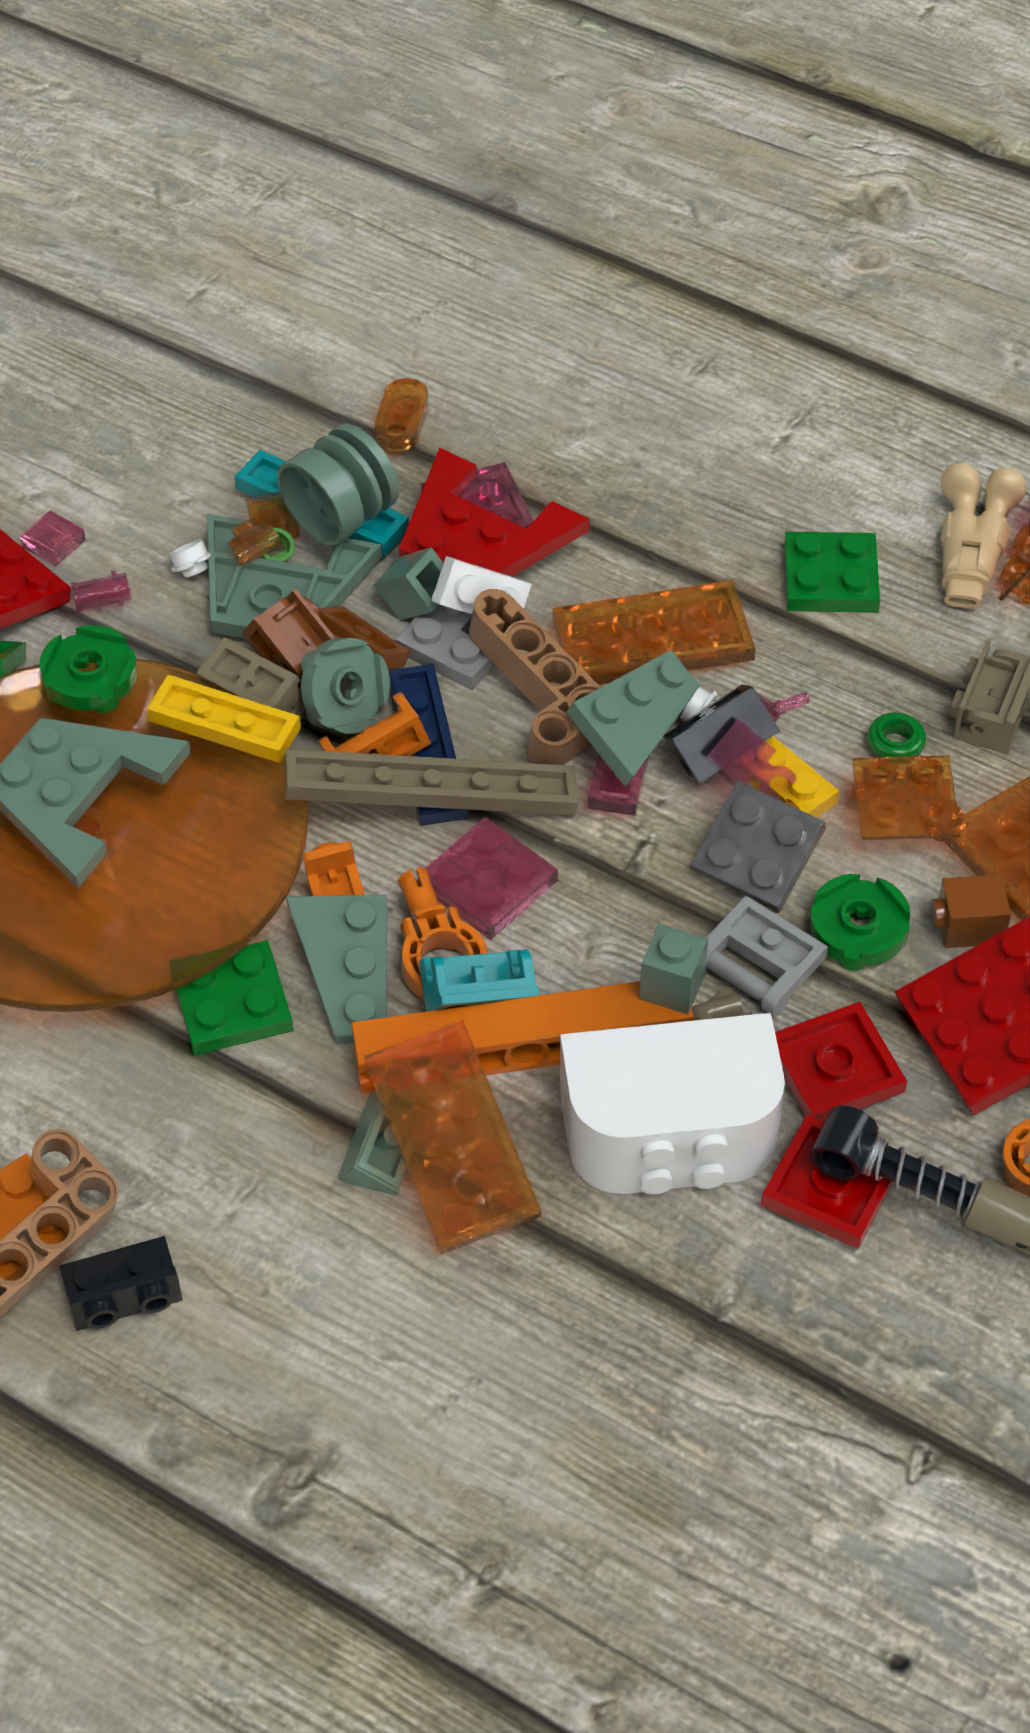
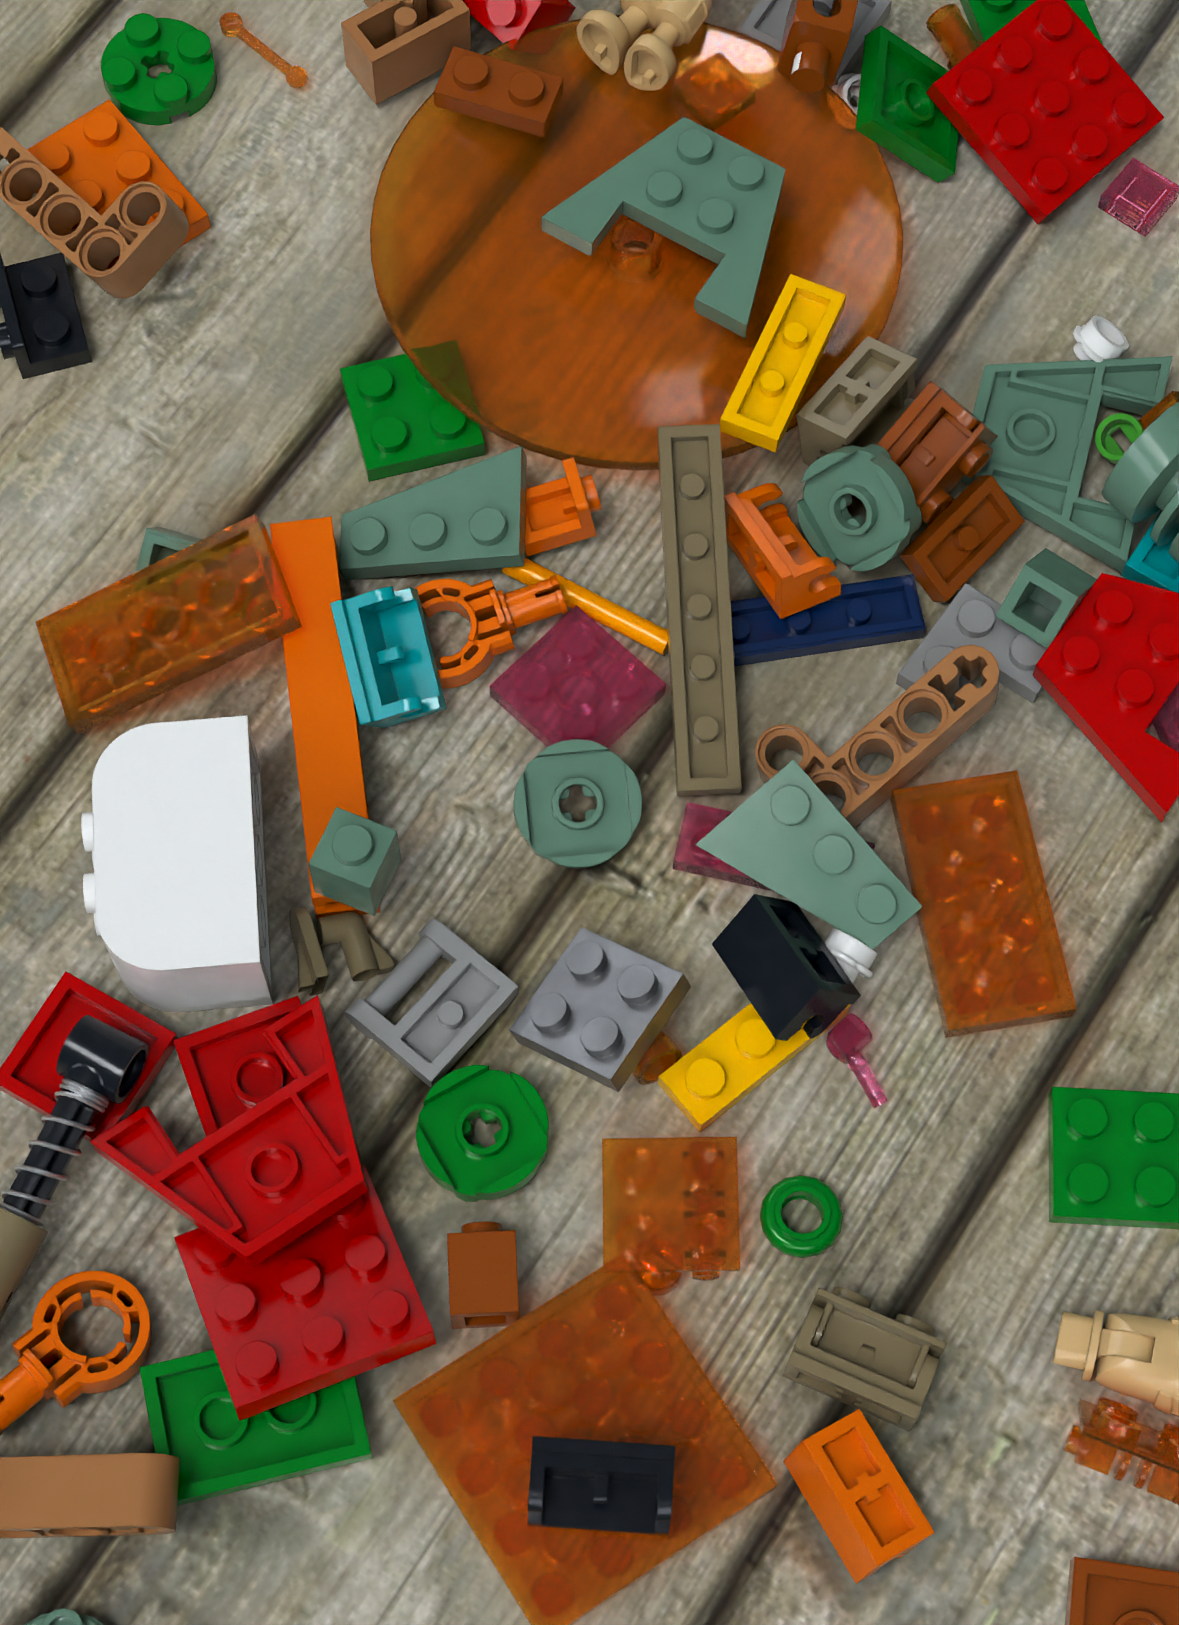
camera: 90 degrees right, 15 degrees up
green plate [39,625,138,713] -> none
clear pink pin [71,570,132,612] -> none
clear orange plate [228,517,281,567] -> none
white plate [431,556,532,614] -> none
clear pink plate [707,719,797,800] -> none
none -> red wing [90,995,369,1267]
none -> light orange bar [502,557,669,656]
none -> sand green plate [513,739,642,869]

